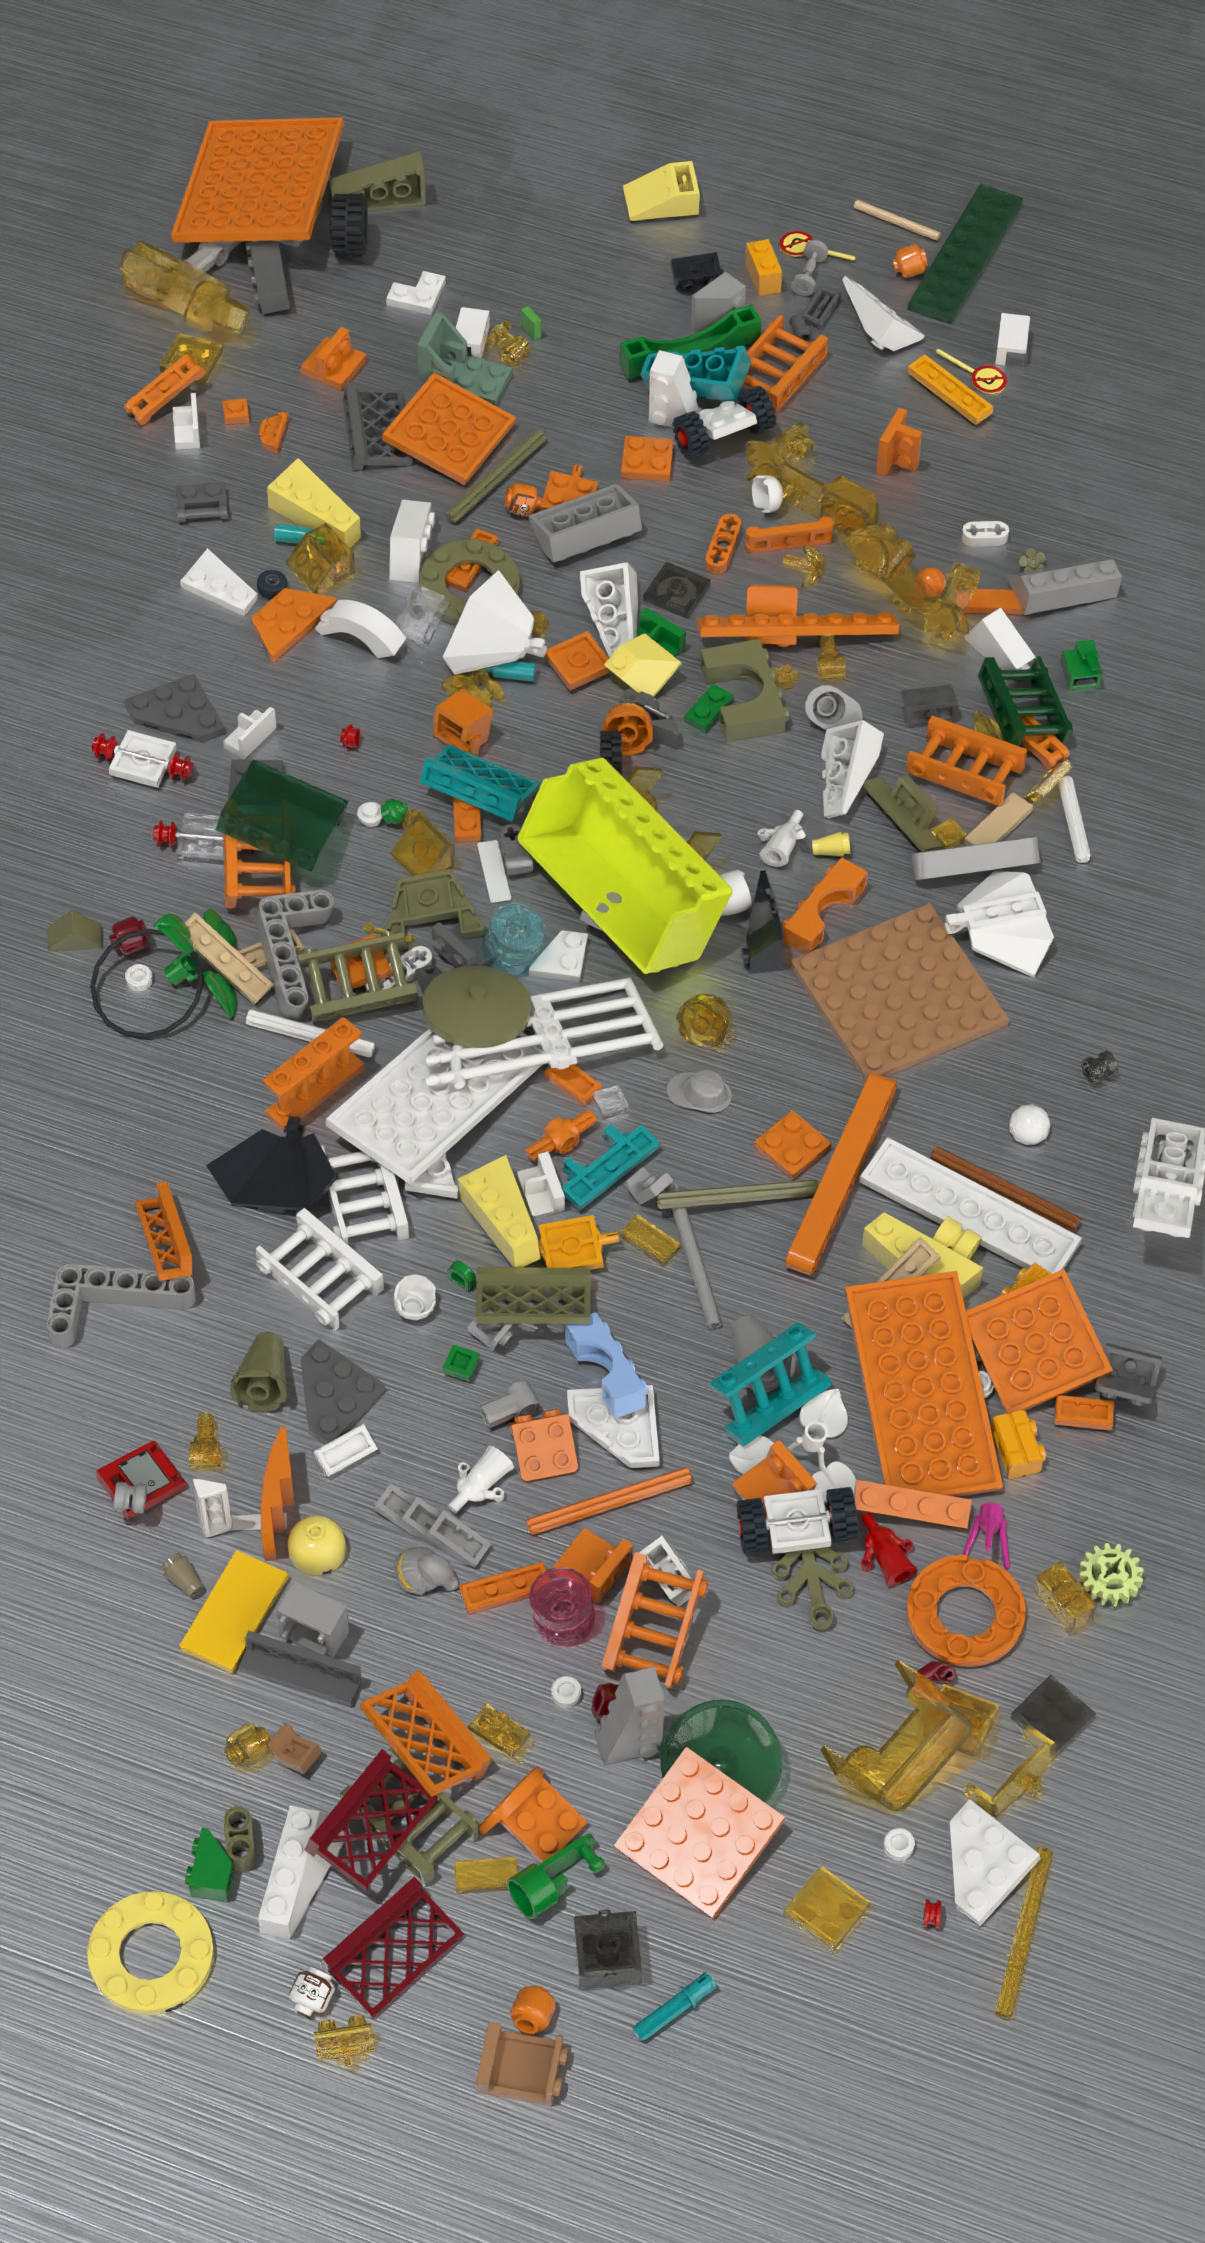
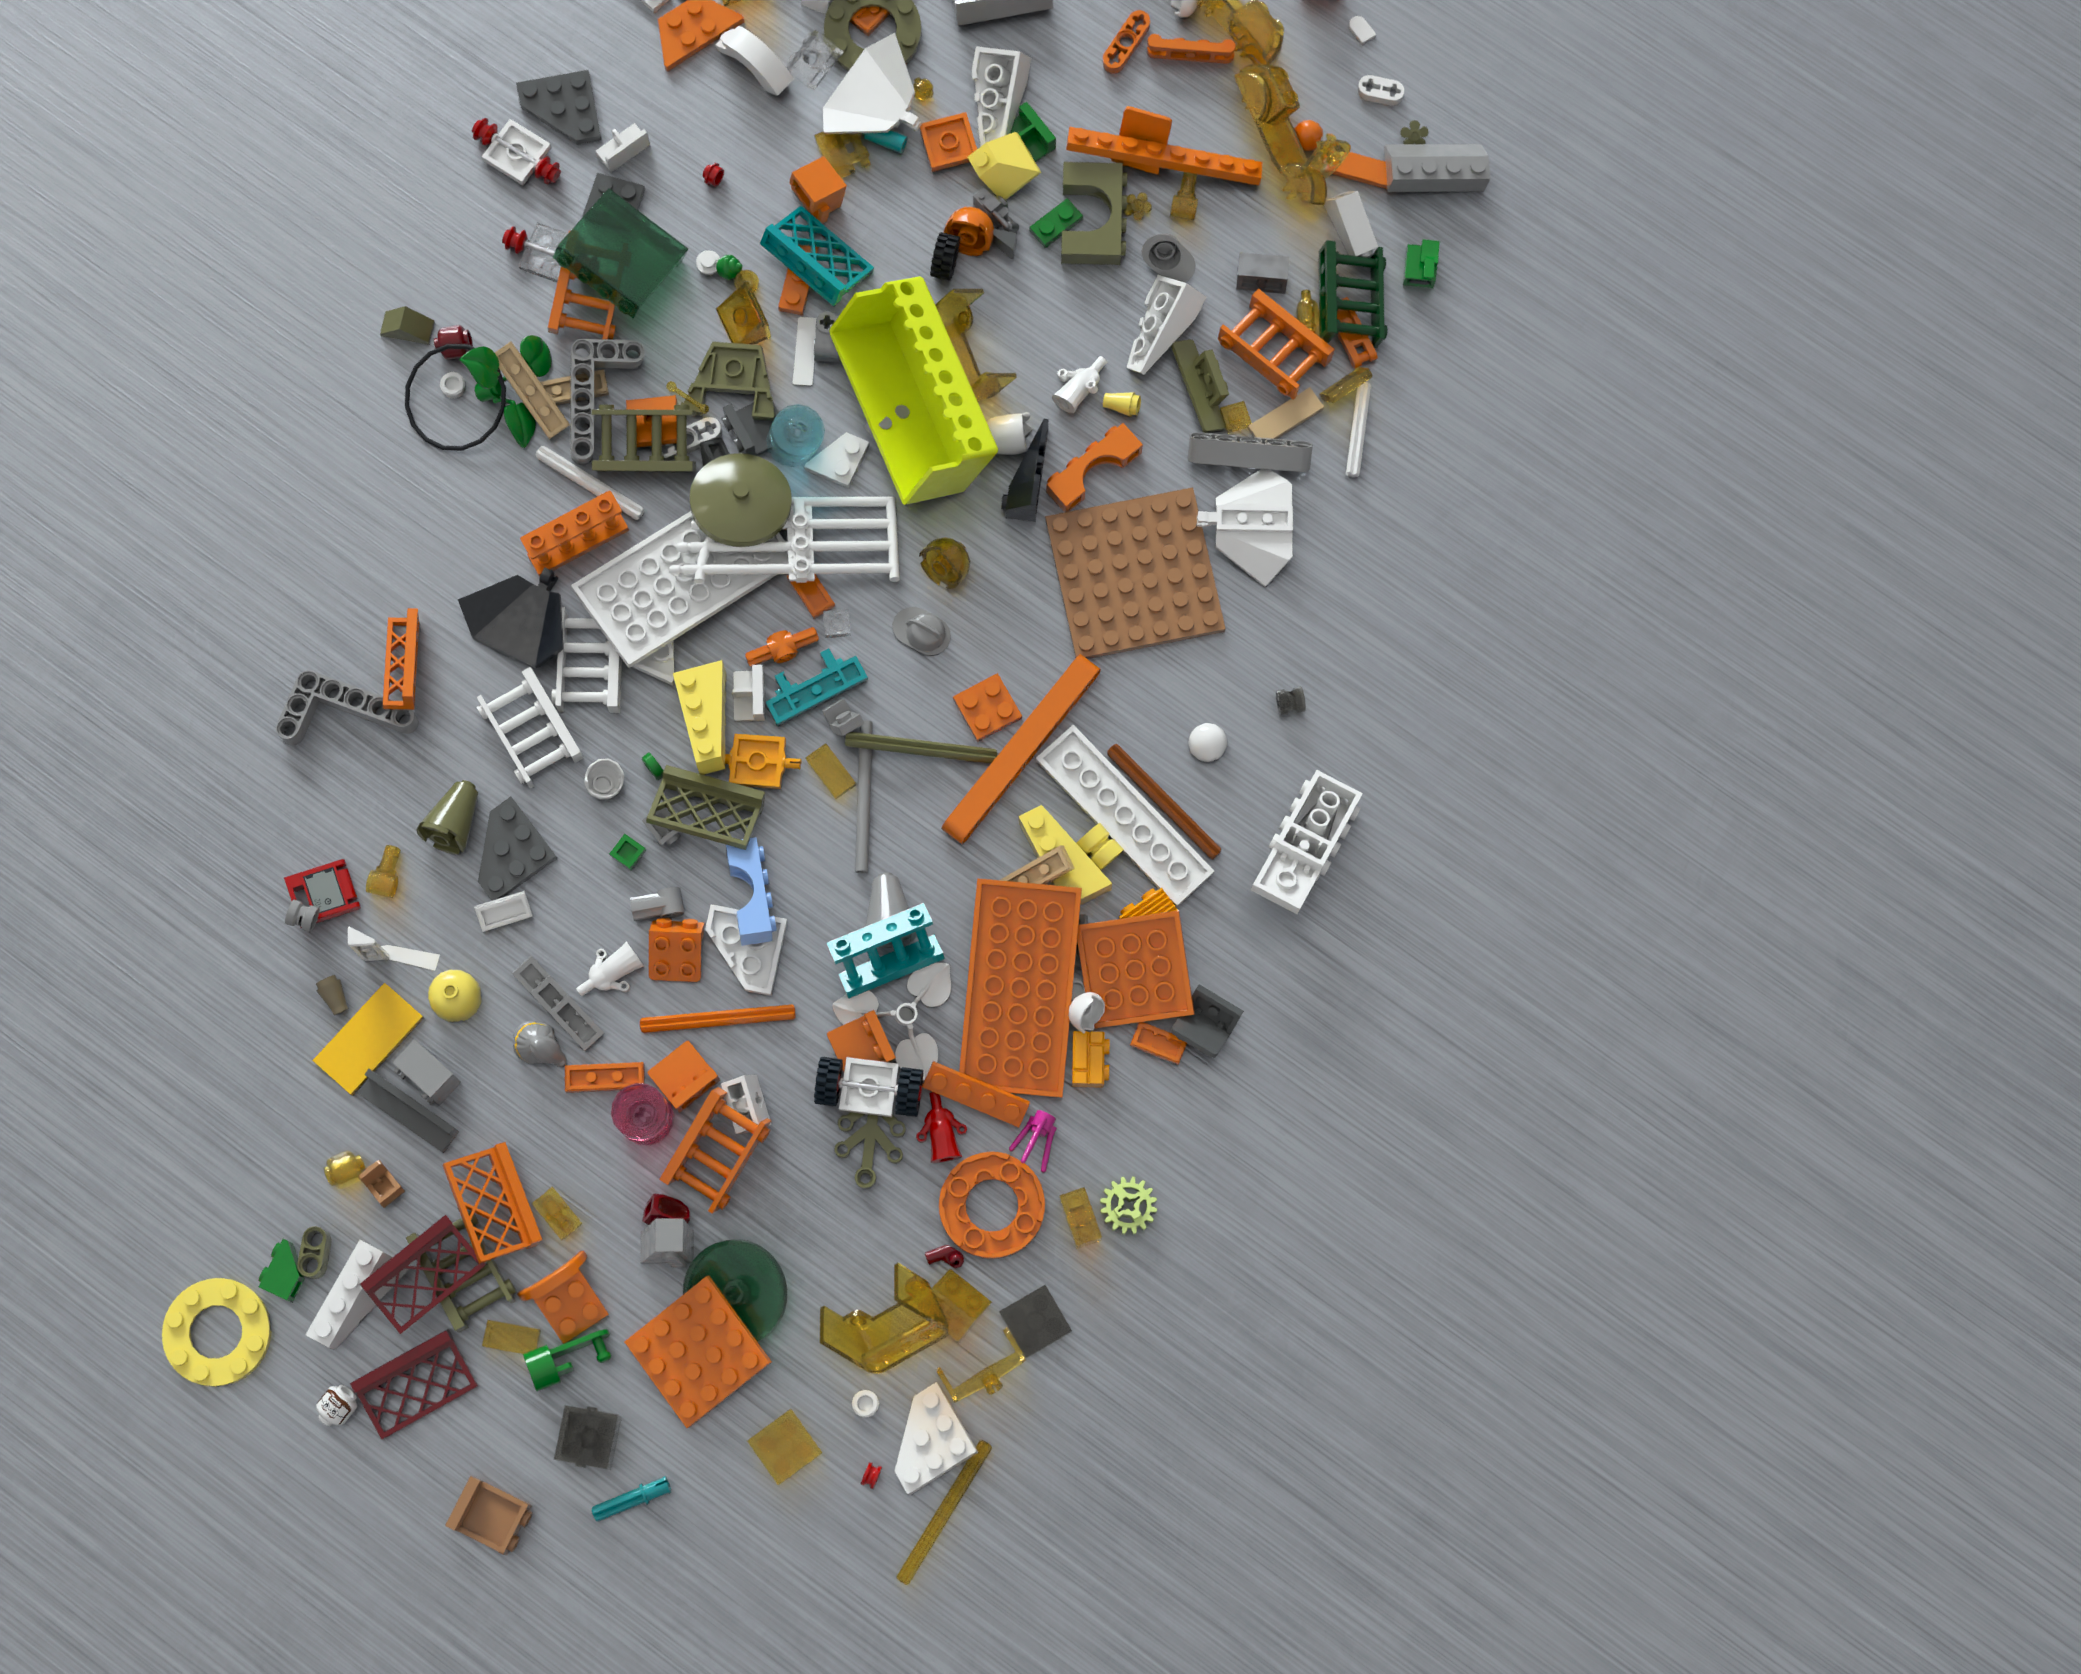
camera: 15 degrees right, 20 degrees up
orange slope [260,1427,295,1561] -> none
clear yellow hips [314,2015,374,2067] -> none
orange head [510,1986,556,2034] -> none
white tile [551,1676,581,1708] -> none
clear smoke tile [643,561,711,619] -> none
clear yellow plant [783,545,825,588] -> none
none -> white hair [1068,992,1105,1033]
none -> white piece [1349,16,1376,45]

